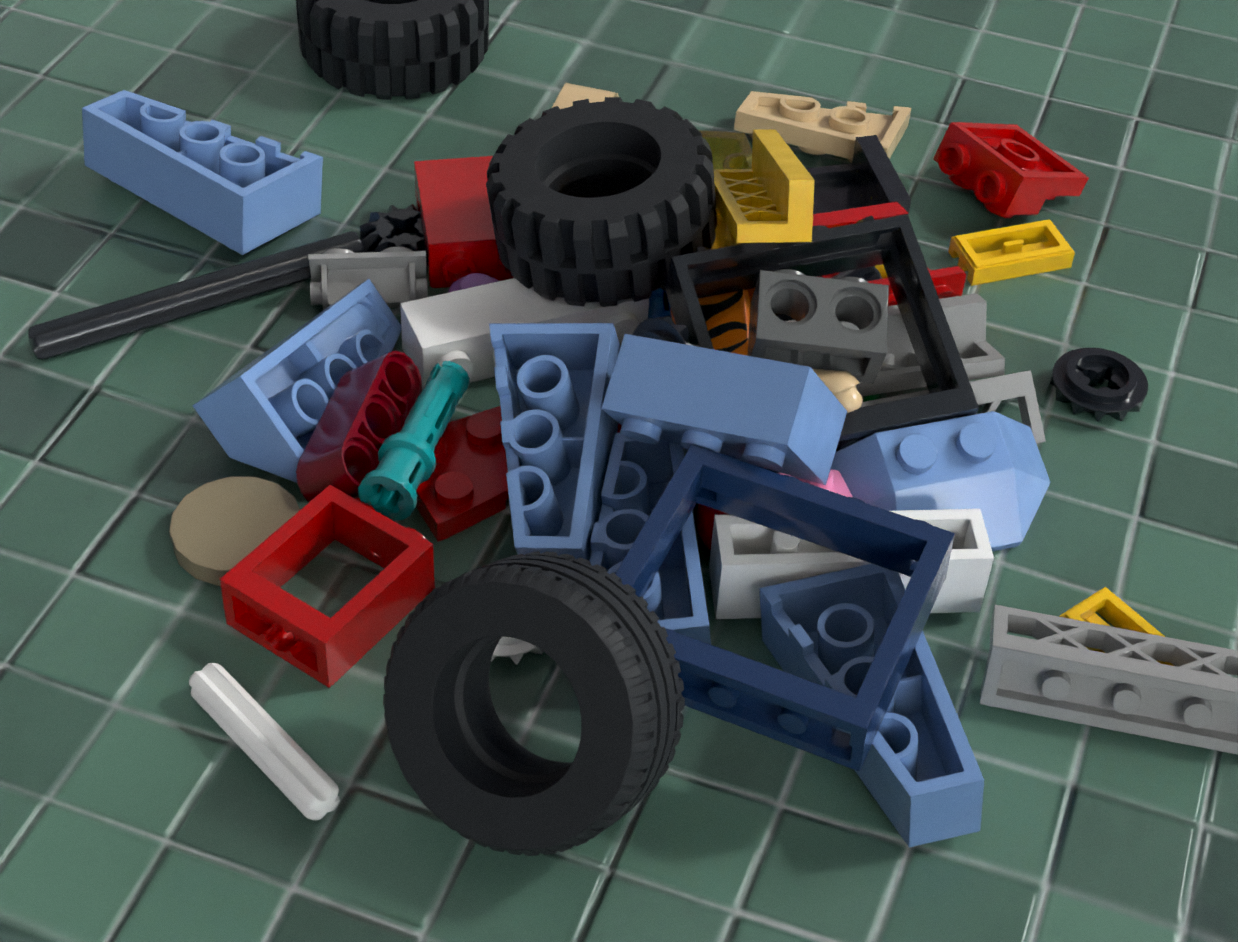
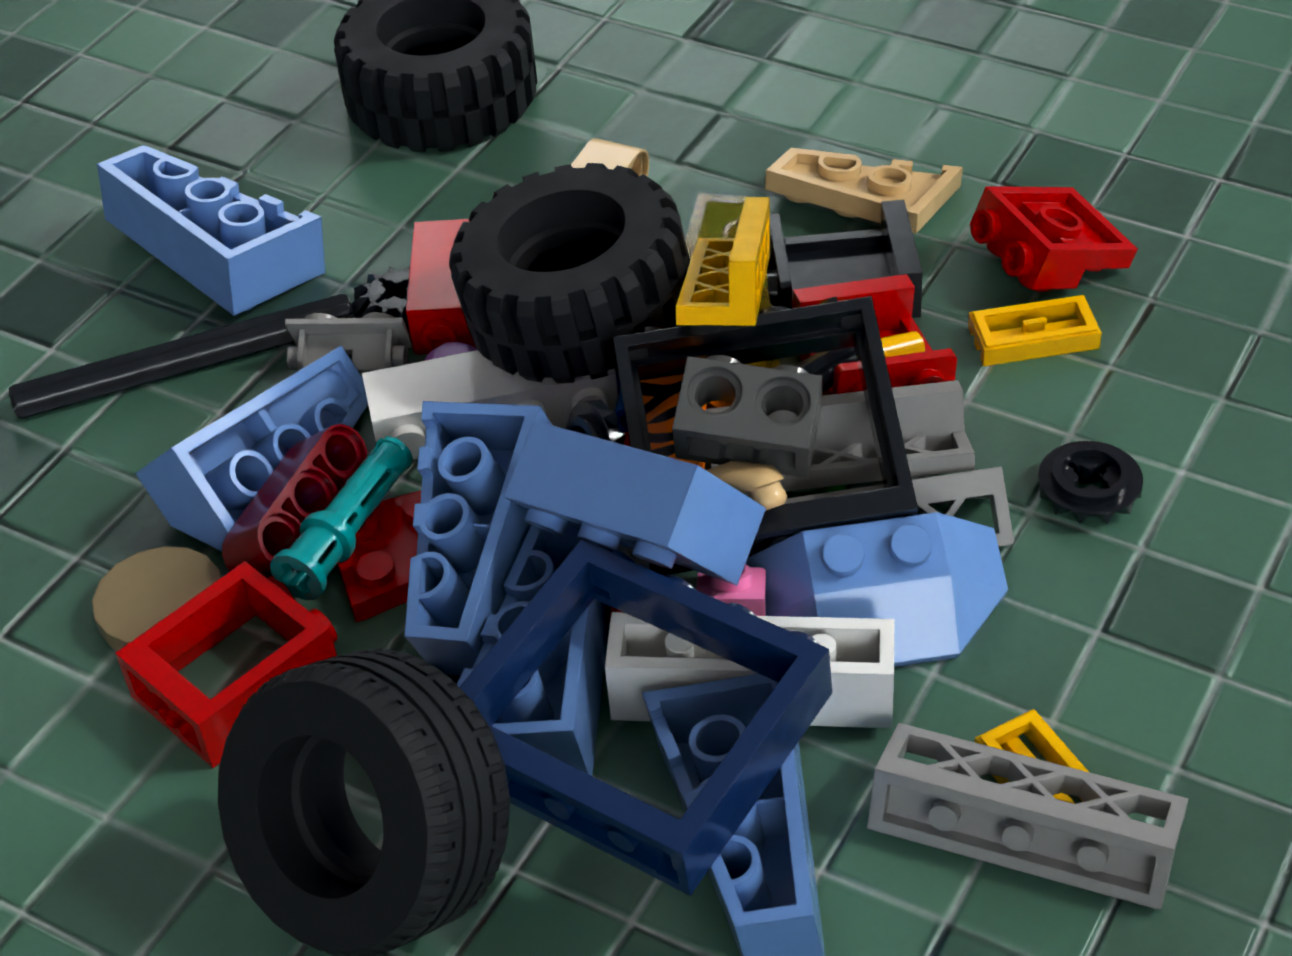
camera: 15 degrees right, 0 degrees up
white axle [189,663,340,821] -> none

